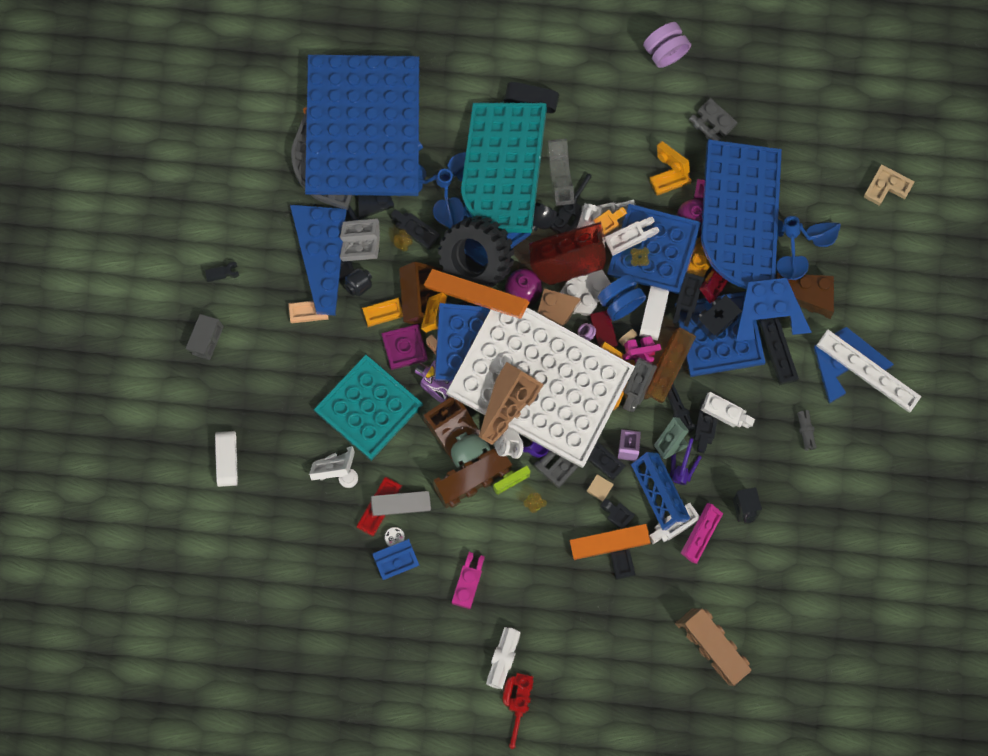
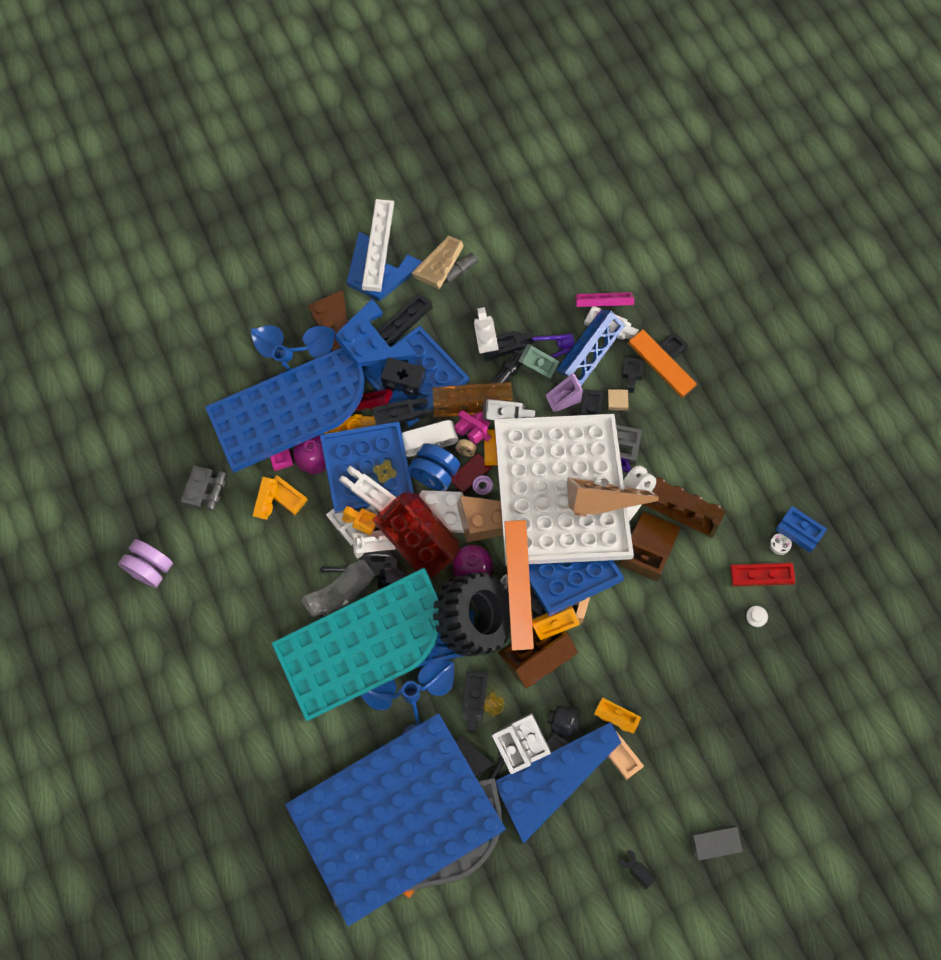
camera: 115 degrees left, 5 degrees down
white beam [215,431,238,487] -> none
white wing [309,446,355,480] -> none
teal plate [314,355,423,461] -> none
light orange tile [362,297,403,327] -> none
light grey tile [370,491,431,516] -> none
magenta tile [381,324,428,370] -> none
medium lavender torso [415,360,452,403] -> none
sand green cylinder [451,432,491,468] -> none
dark pink hinge [452,552,485,609] -> none
white piece [486,627,521,689] -> none
lime plate [493,466,531,495] -> none
black beam [503,82,560,113] -> none
red piece [503,673,534,749] -> none
clear yellow plate [524,493,547,513] -> none
medium nougat wedge [675,608,752,686] -> none
black brick [733,487,762,524] -> none
tan plate [864,164,914,206] -> none
none -> tan wing [412,236,464,289]
none -> light orange plate [594,697,641,734]

